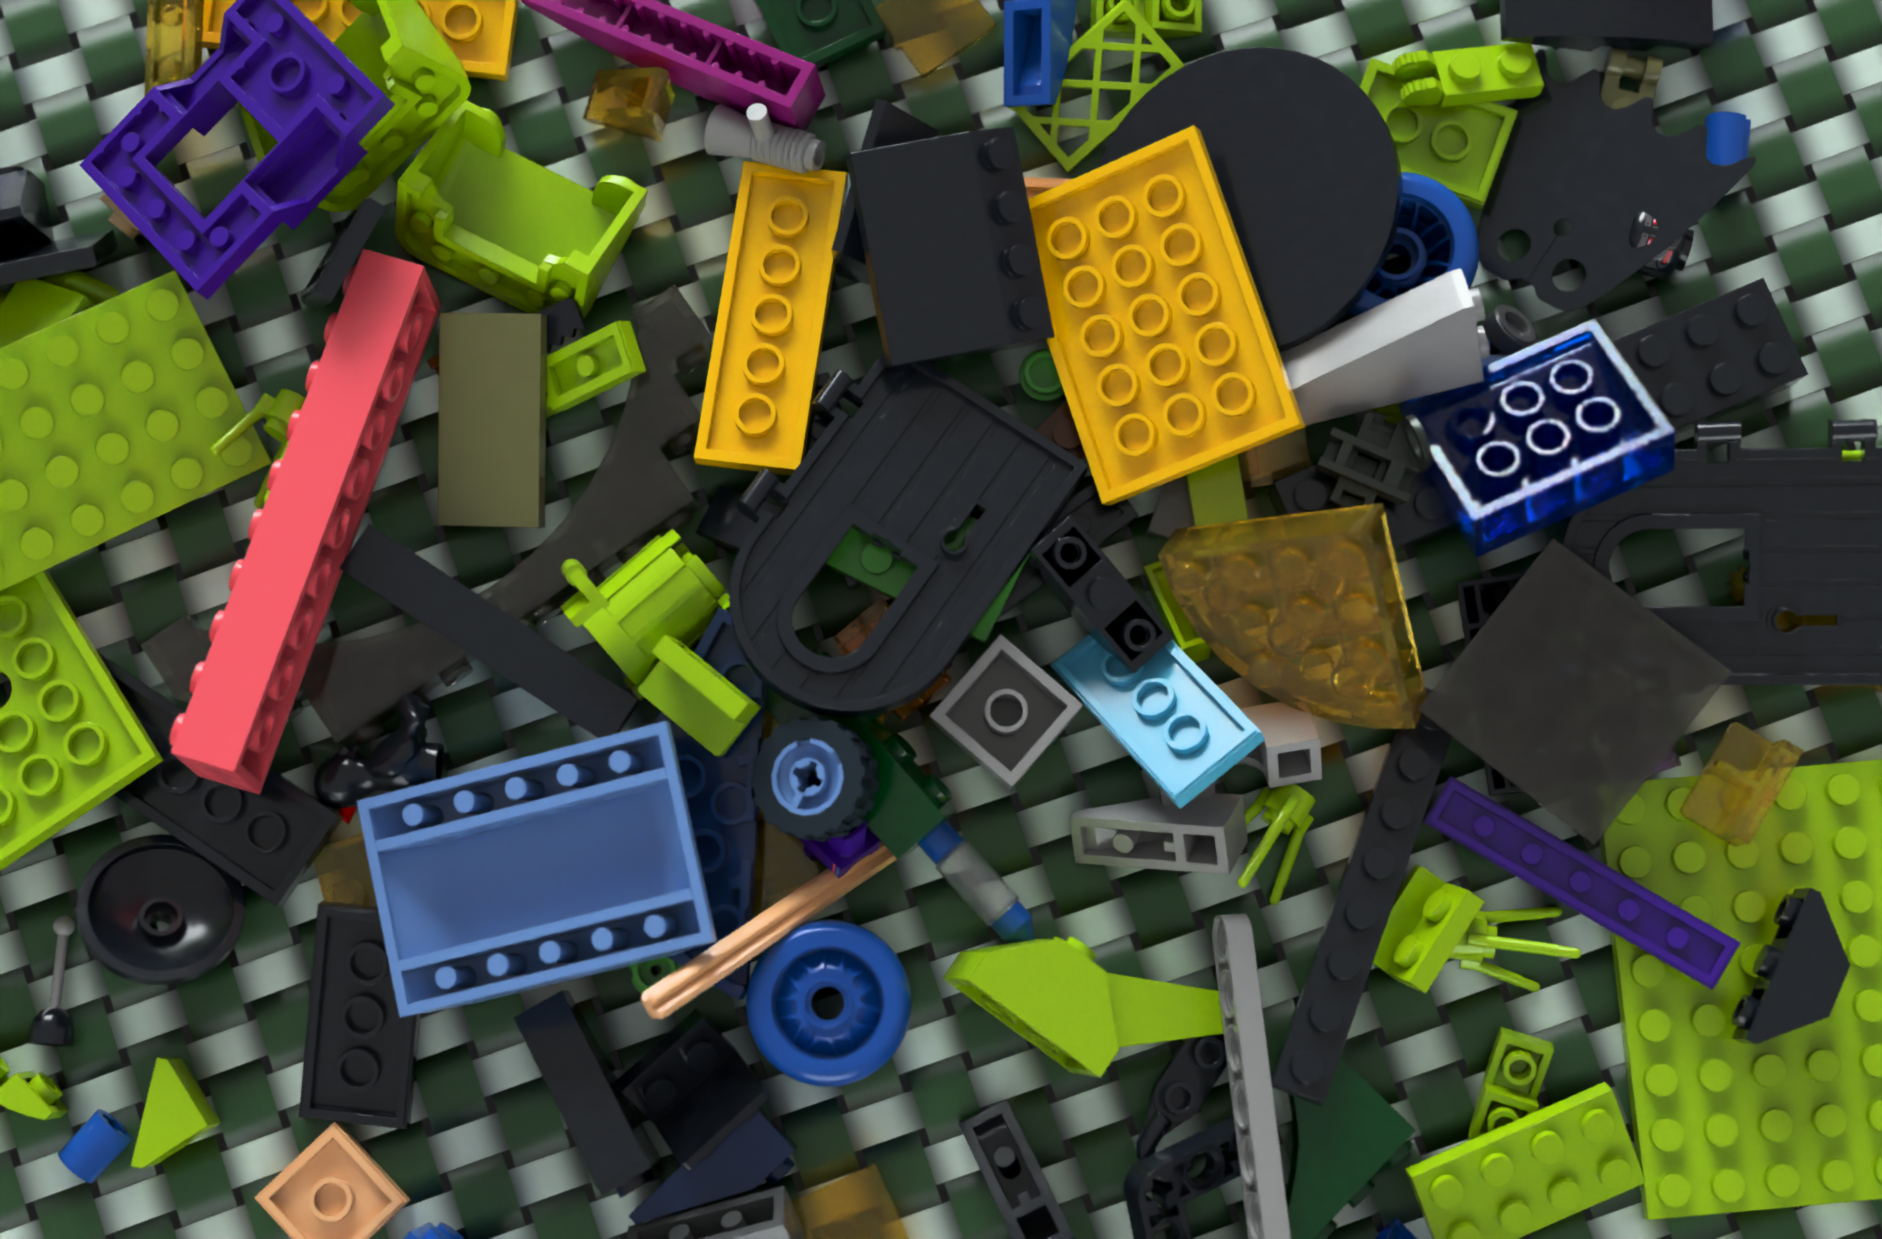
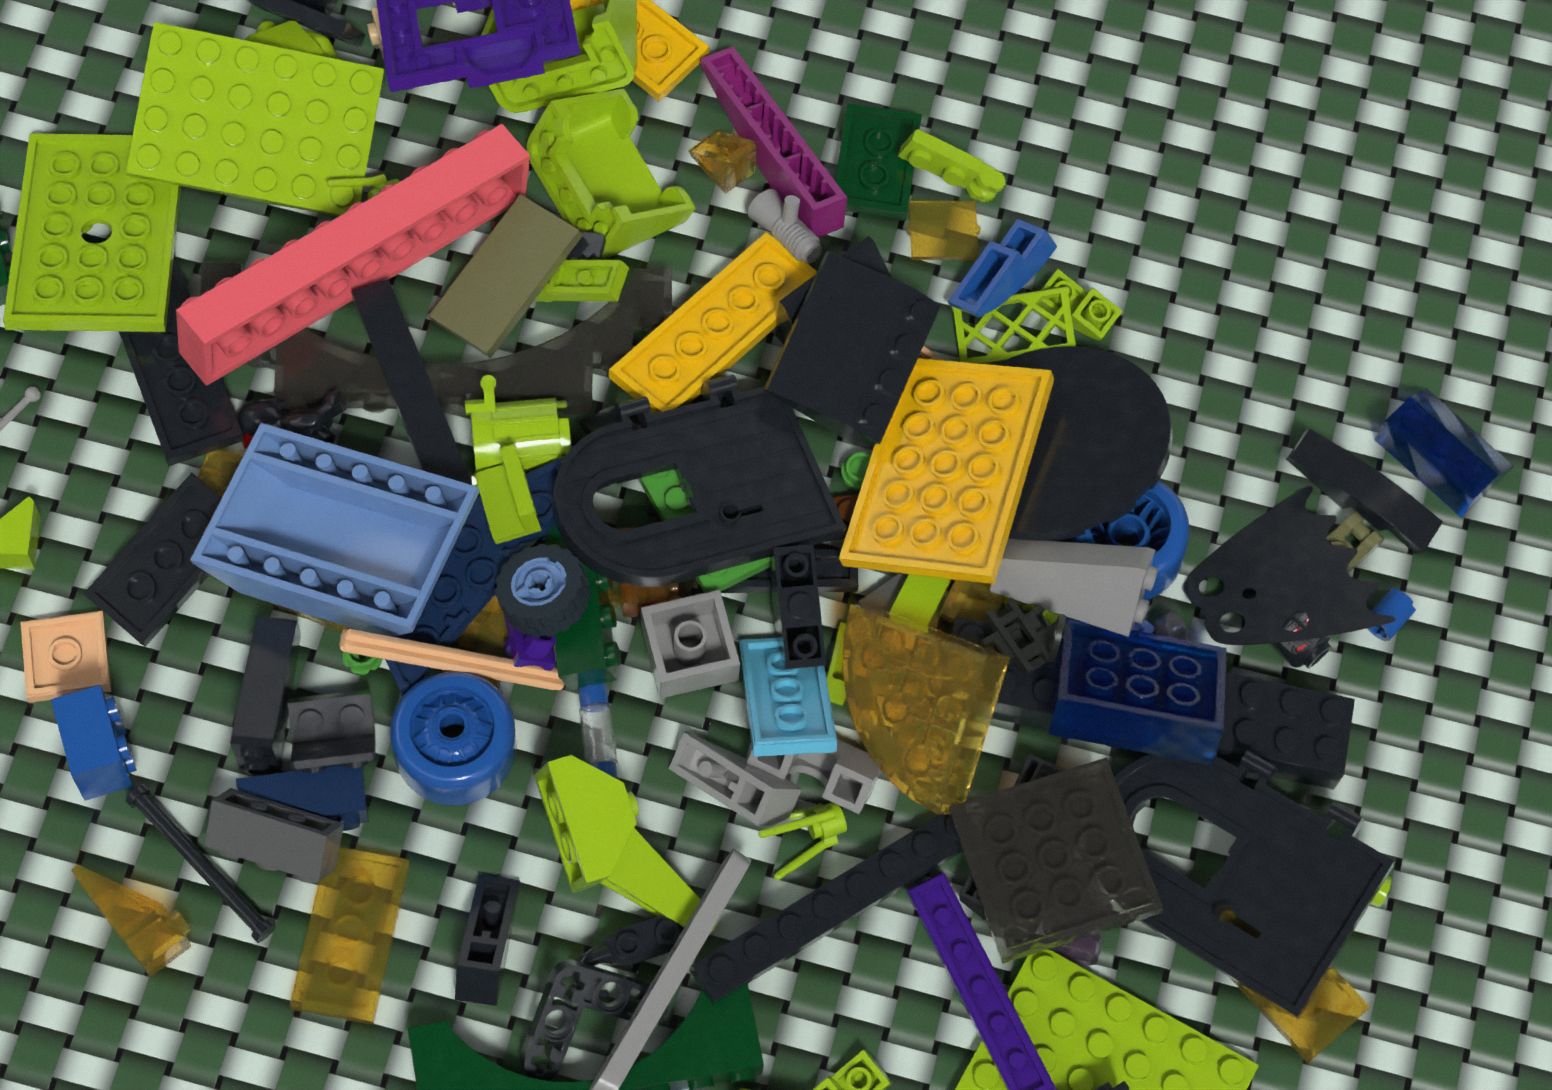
camera: 25 degrees right, 15 degrees down
black dish [76,834,246,985] -> none
black tile [300,197,386,311] -> none
lime tile [1360,58,1518,211] -> none
lime bracket [1373,865,1485,994] -> none
lime hinge [1392,43,1544,107] -> none
lime plant [1449,906,1581,992] -> none
clear yellow panel [1680,722,1803,847] -> none

